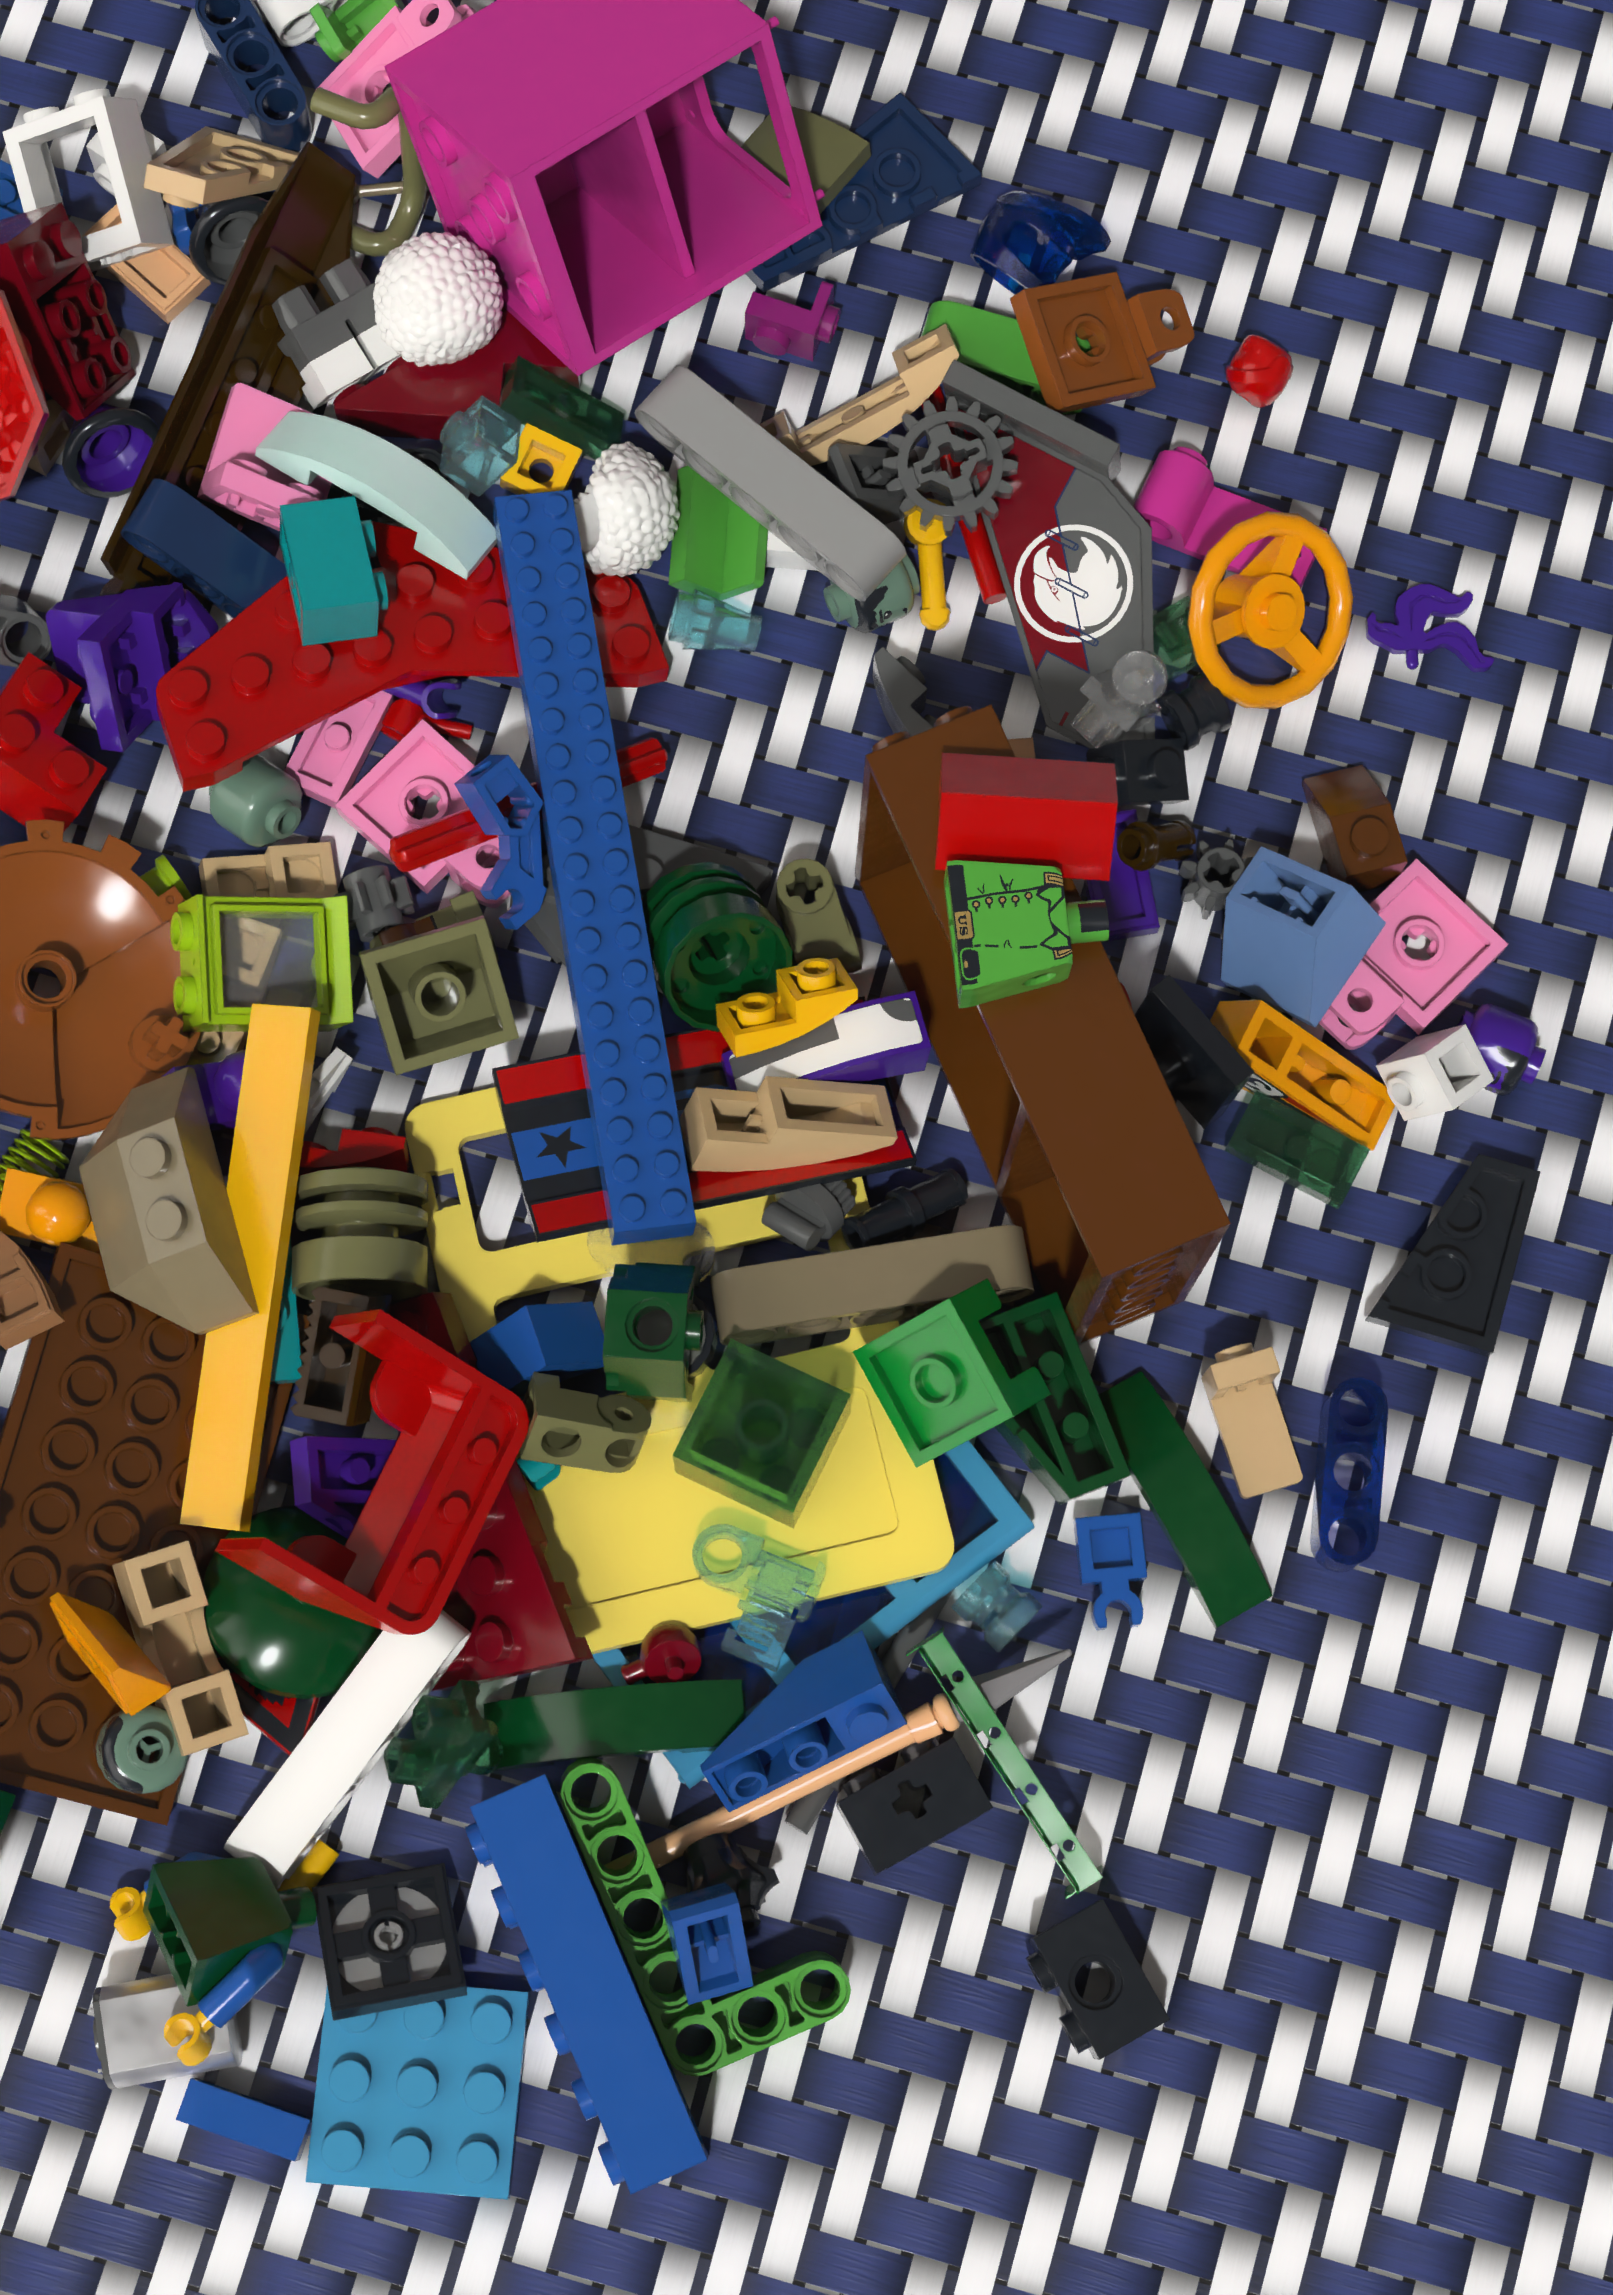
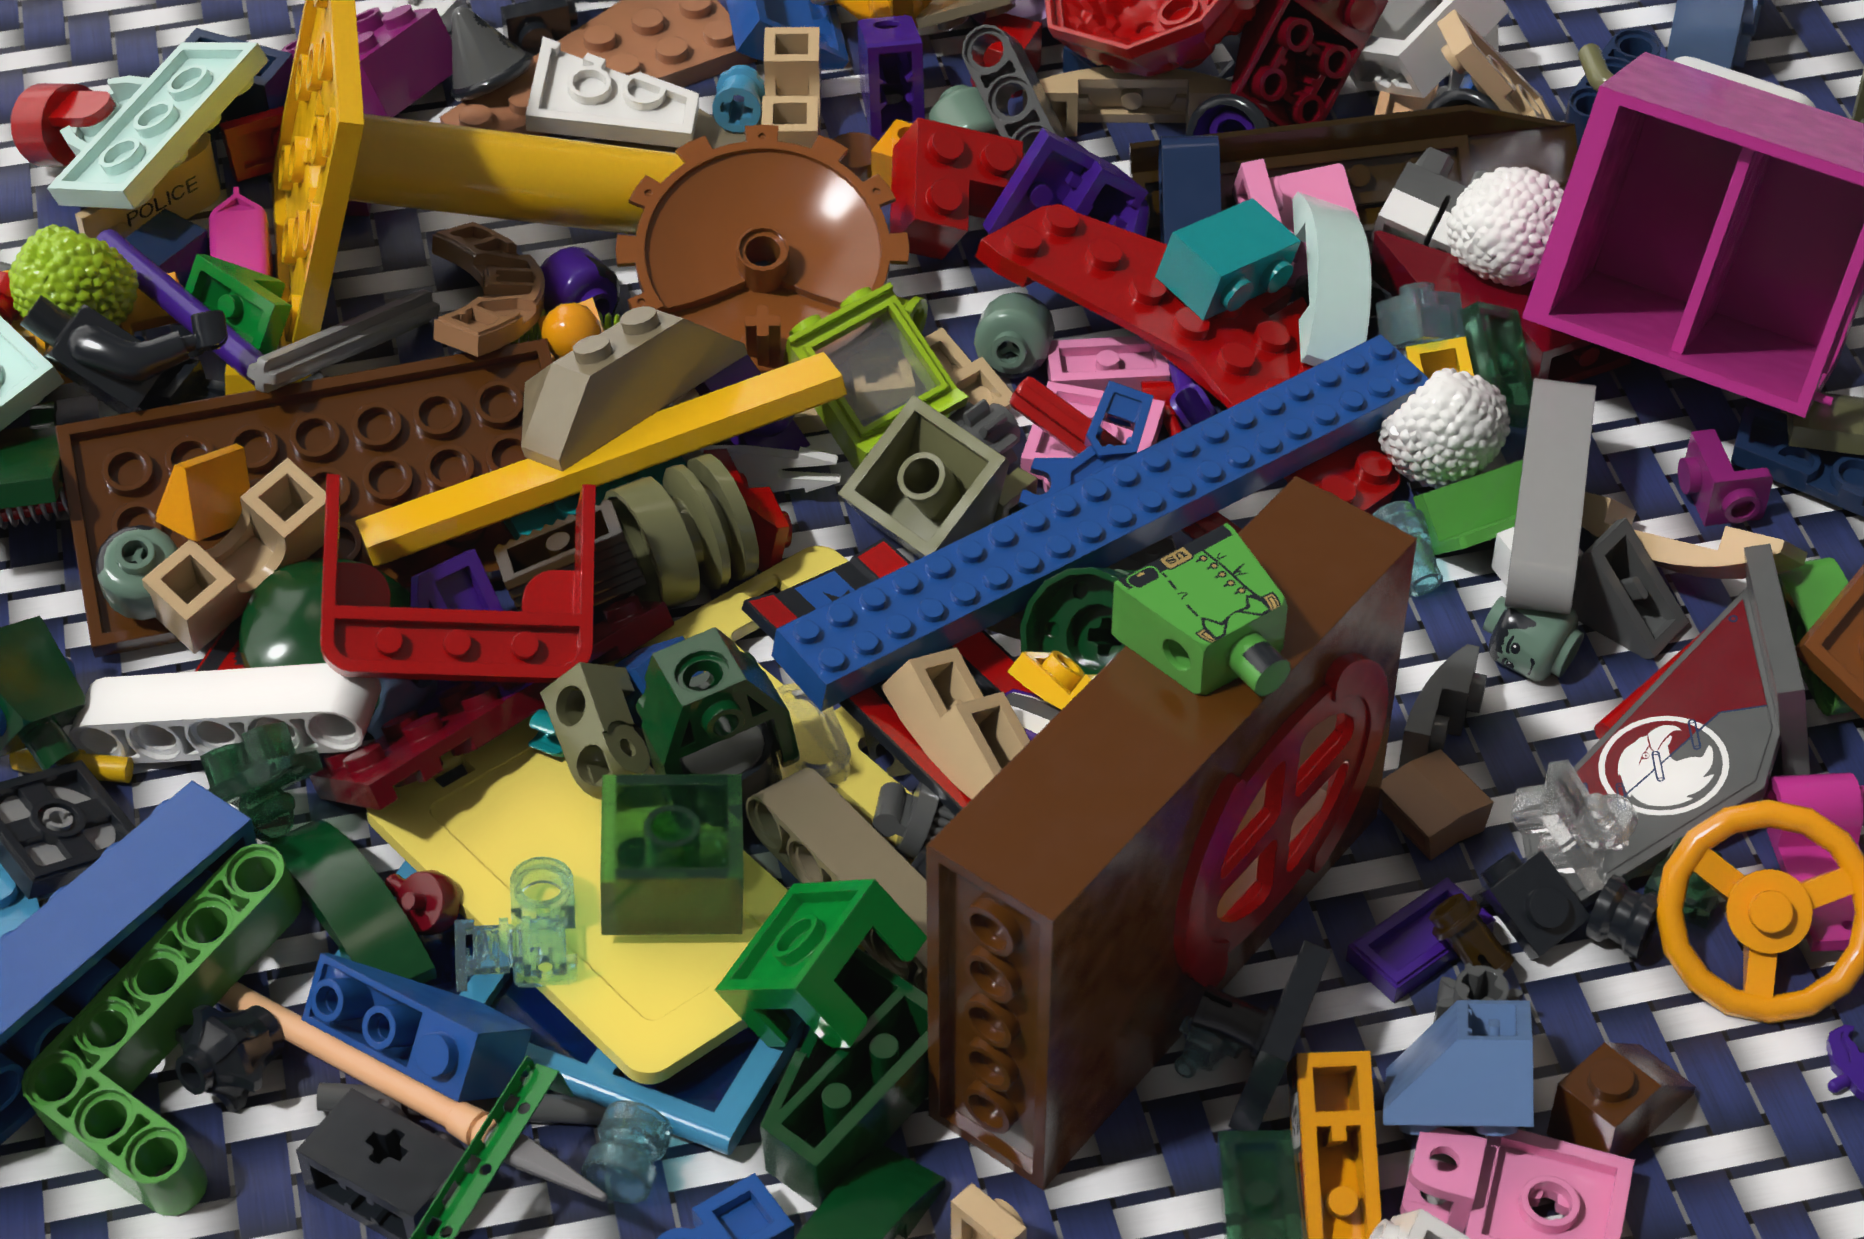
camera: 65 degrees right, 30 degrees down
blue slope [660,1882,754,2005] -> none
dark grey gear [883,396,1018,536] -> none
yellow piece [903,498,951,631] -> none
red piece [935,753,1118,881] -> none

